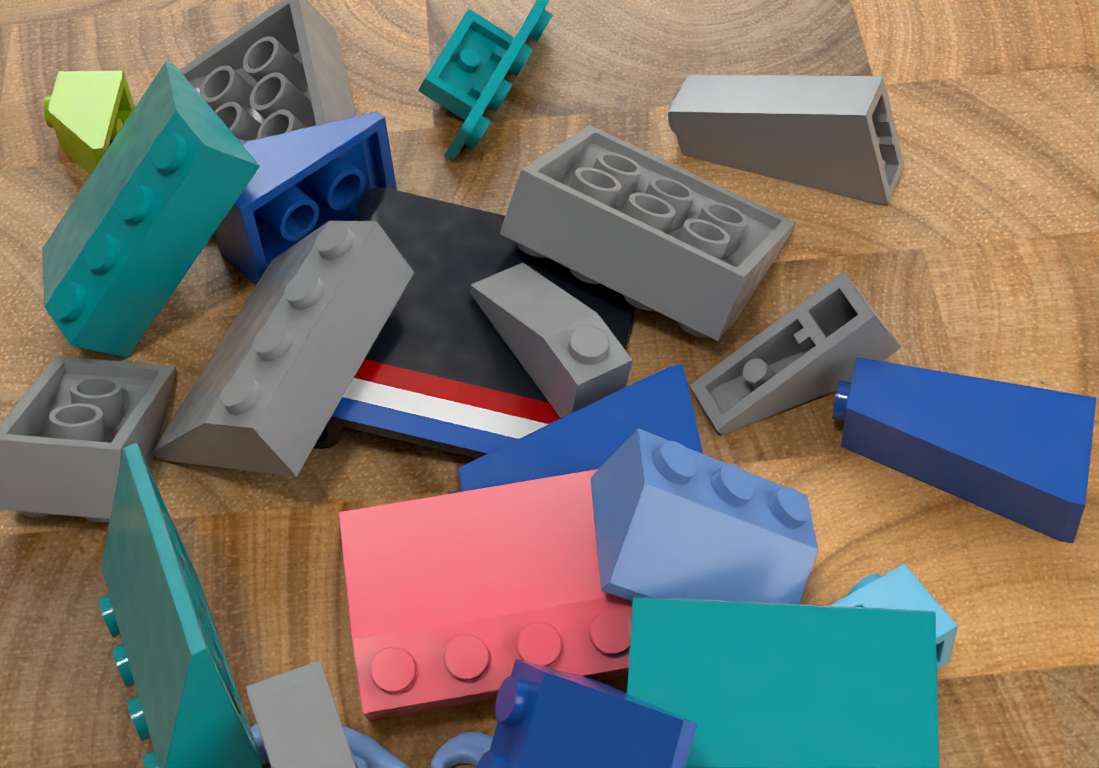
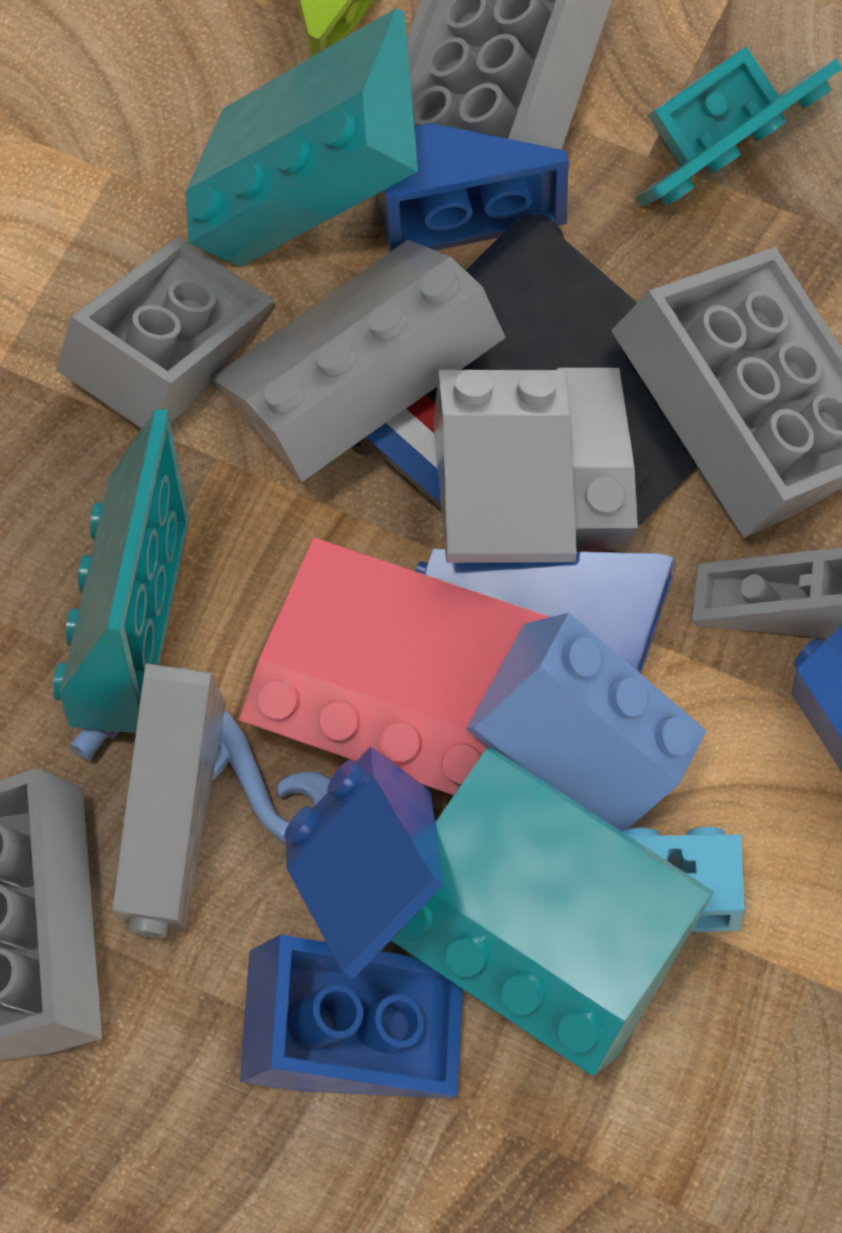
camera: 30 degrees right, 15 degrees up
none -> light grey slope [433,370,577,563]

